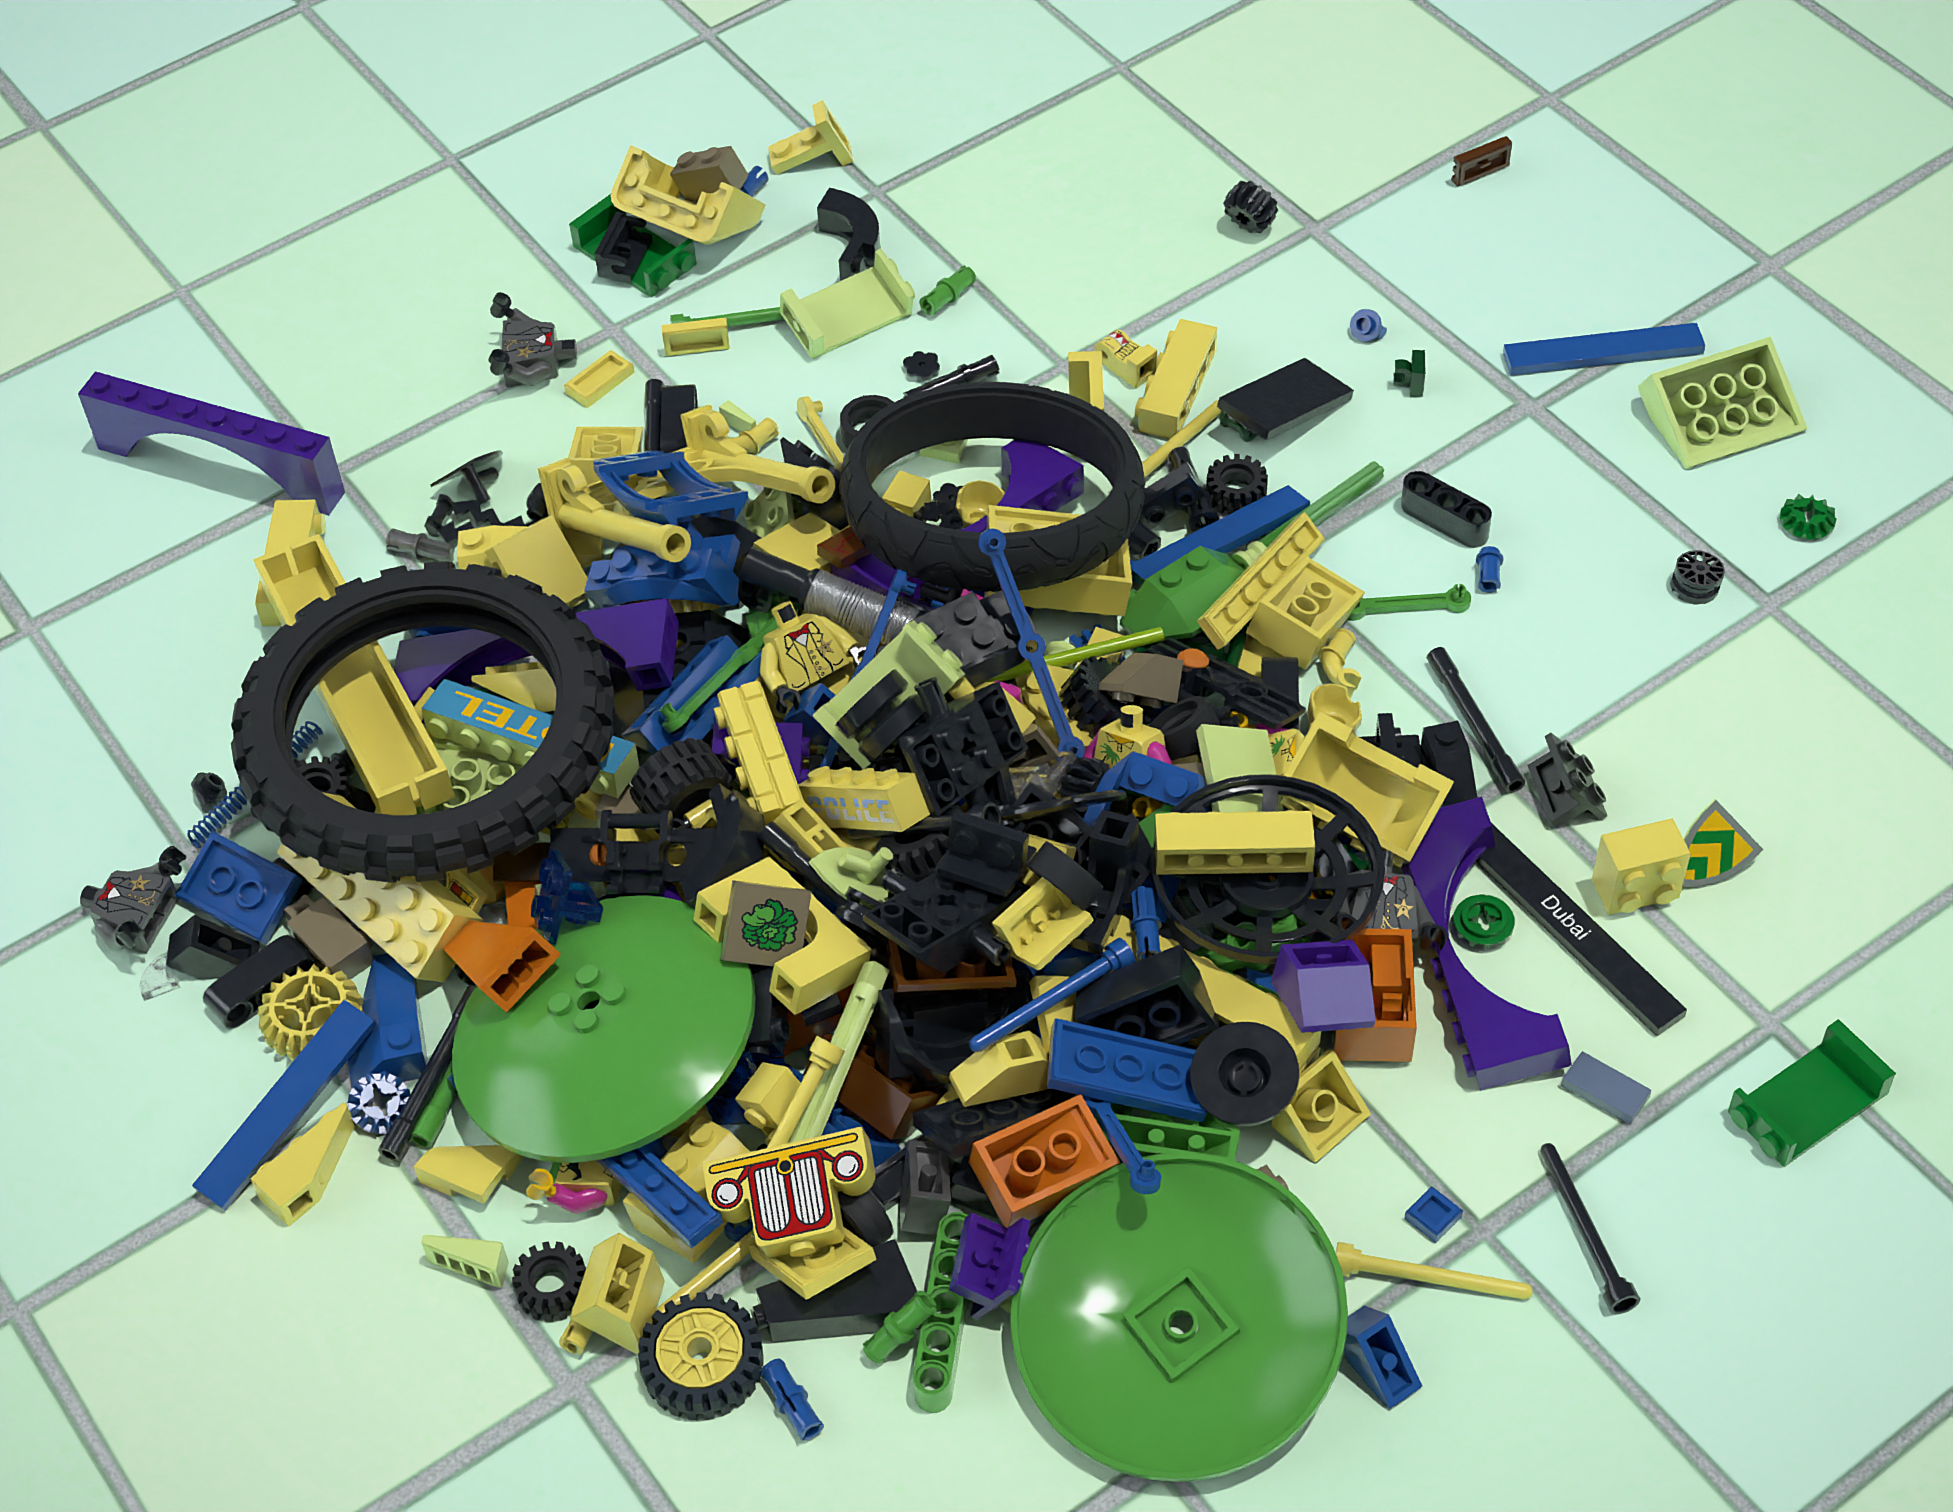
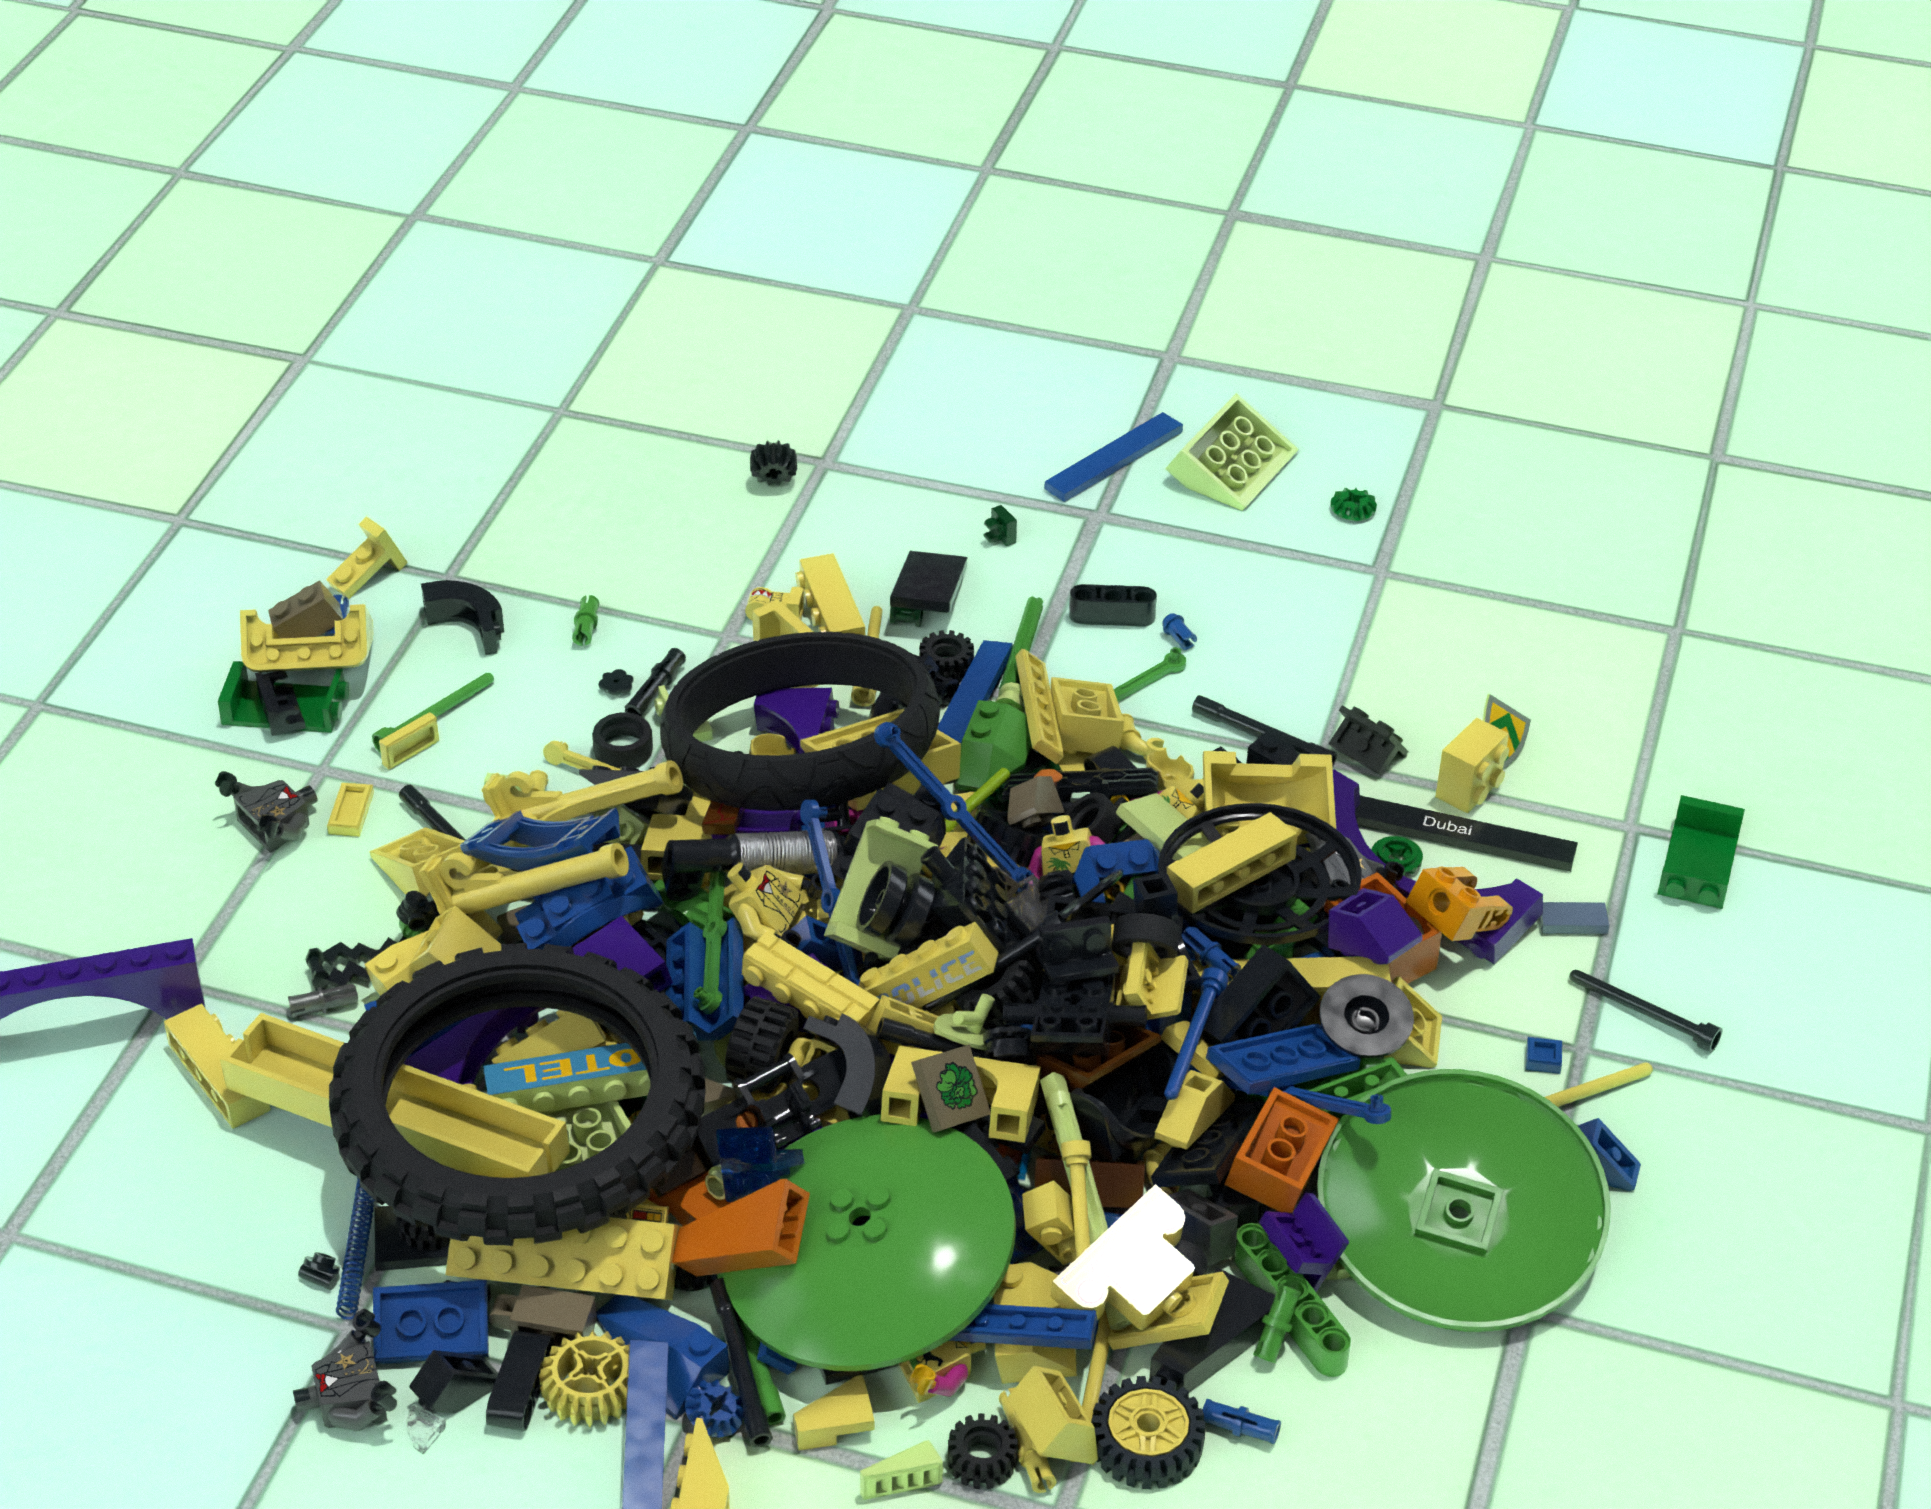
camera: 40 degrees left, 10 degrees down
black shield [430,450,503,505] -> none
black beam [660,384,698,454] -> none
yellowish green panel [780,249,915,359] -> none
plate [1350,309,1387,342] -> none
reddish brown tile [1451,136,1512,187] -> none
black wheel [1670,550,1725,605] -> none
none -> light orange brick [1405,866,1513,941]

